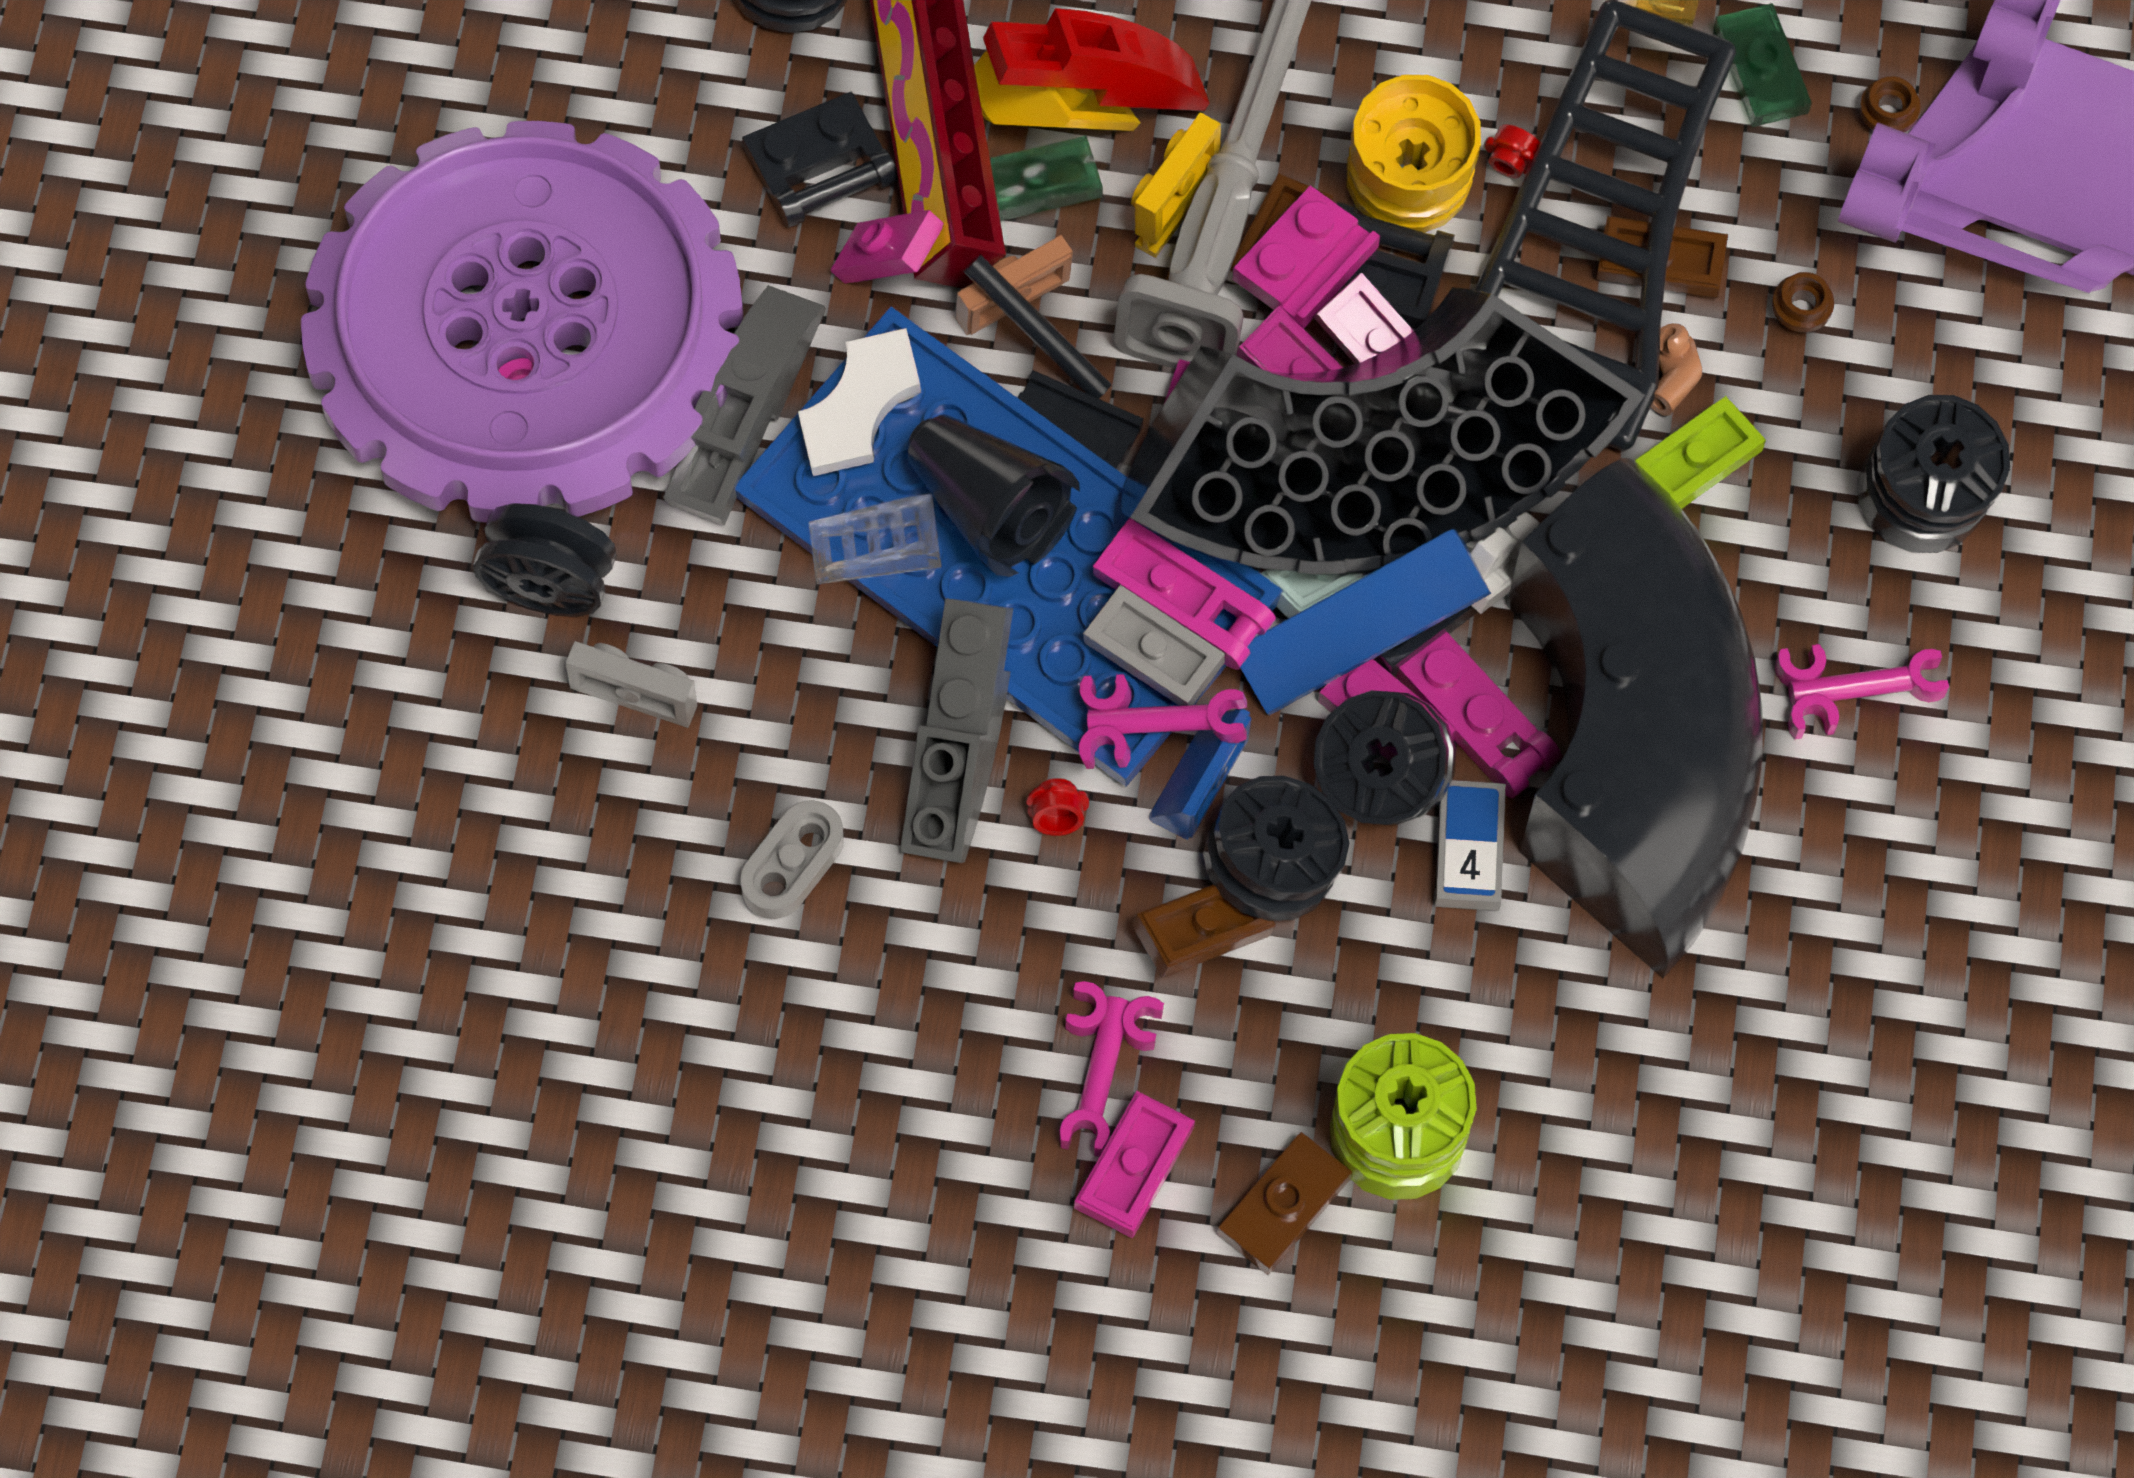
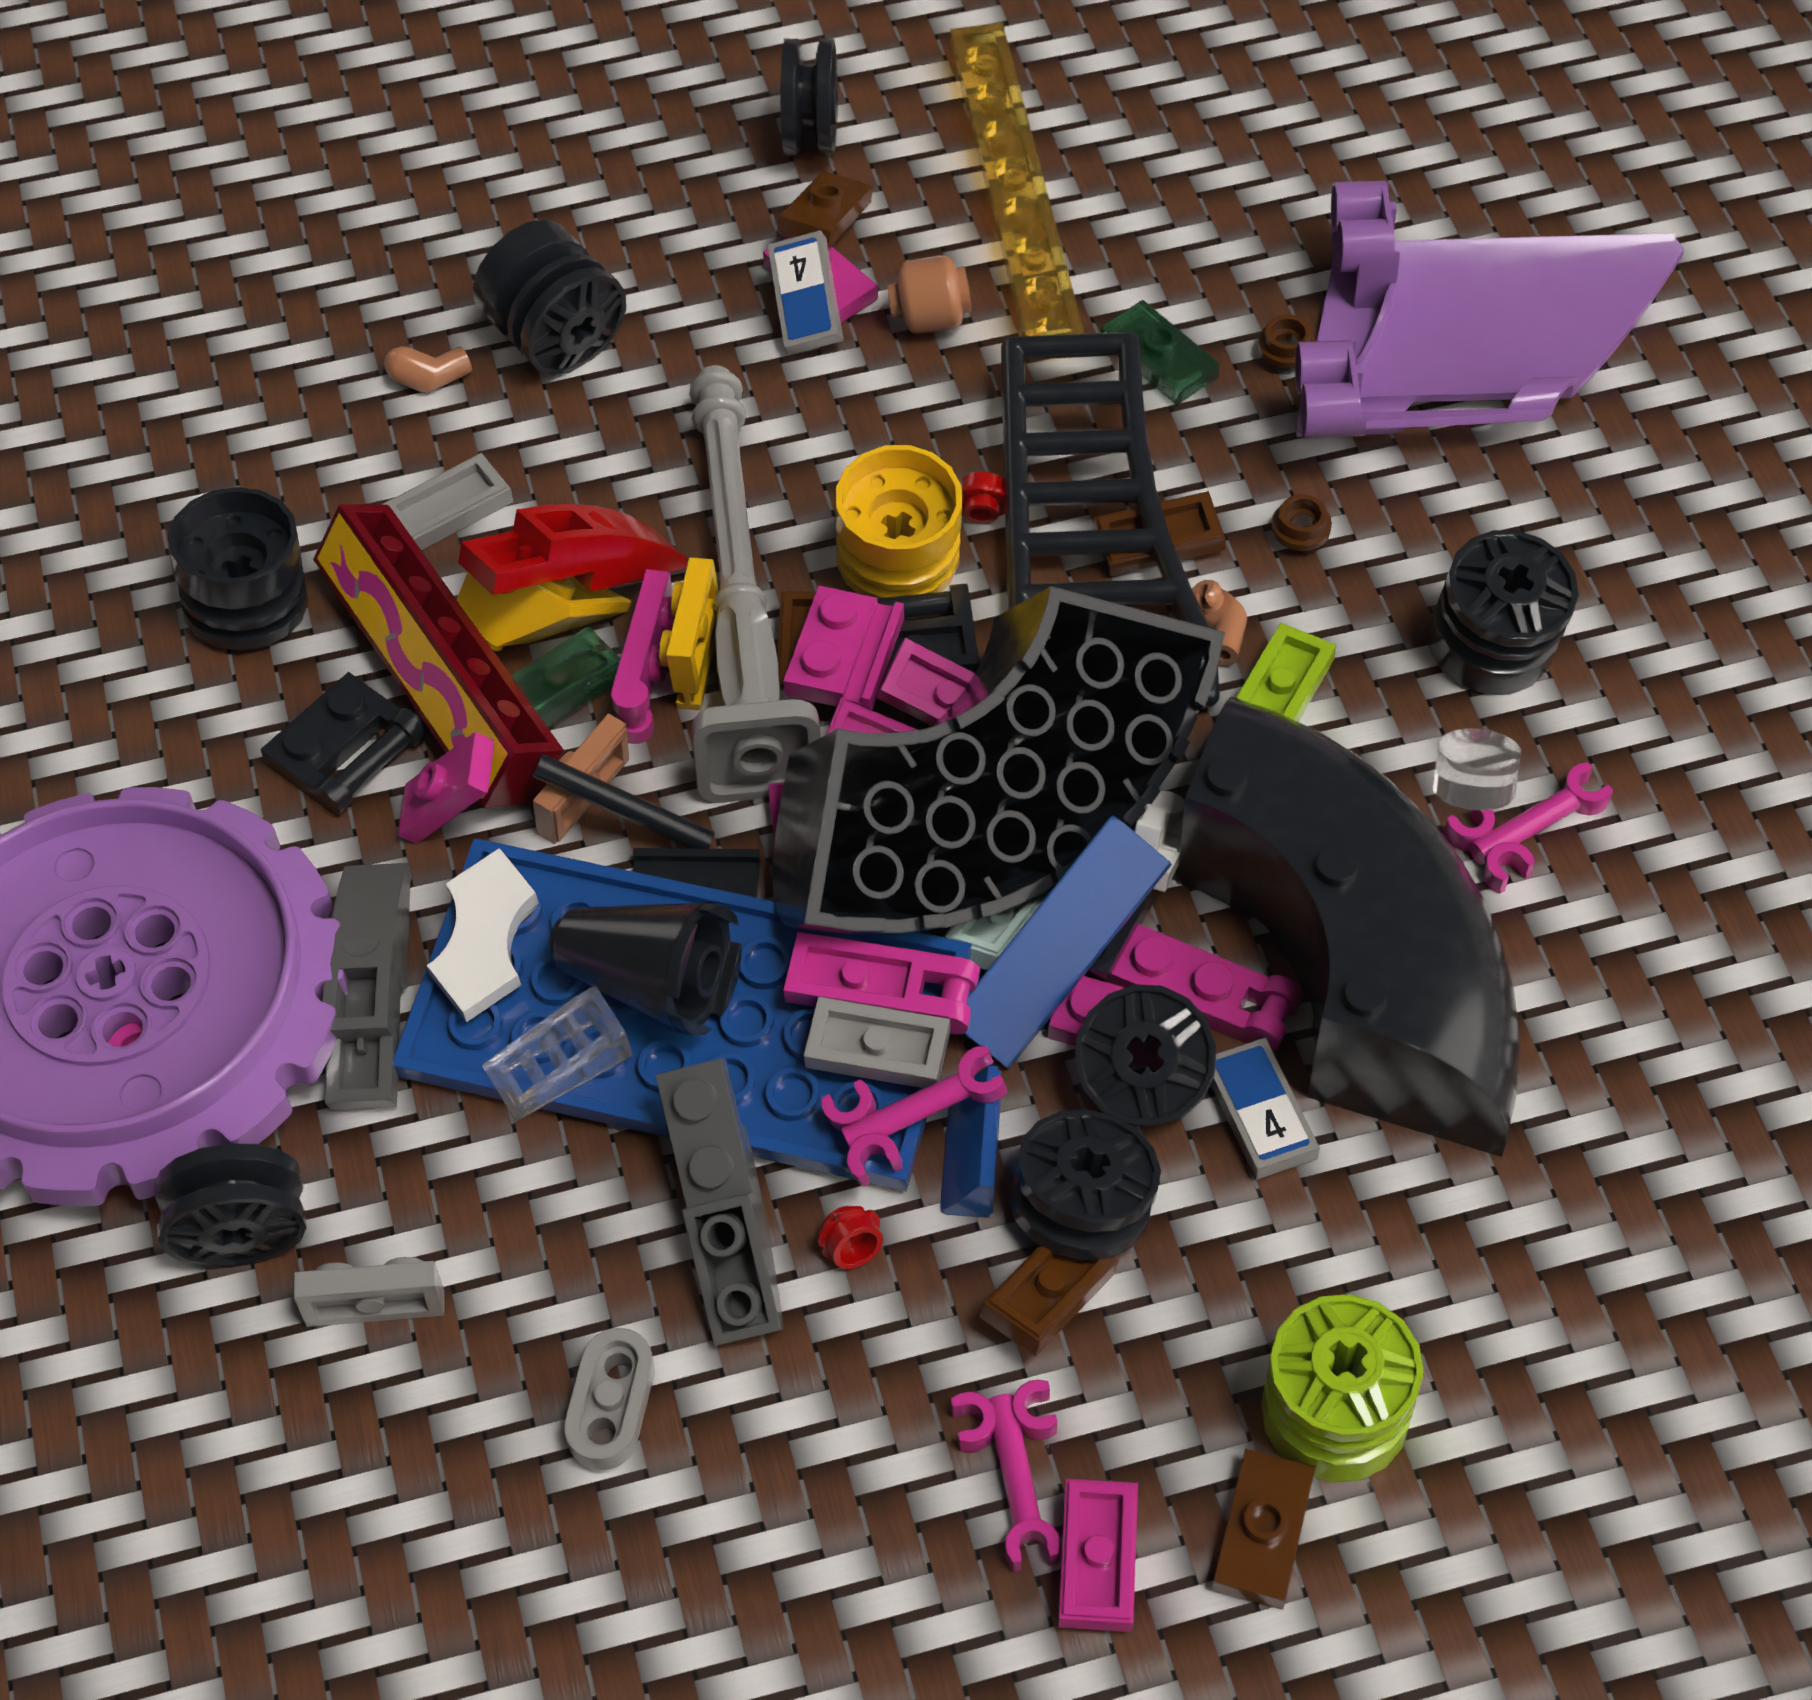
camera: 20 degrees left, 10 degrees down
none -> dark pink plate [611,569,675,744]
none -> clear piece [1433,729,1521,810]

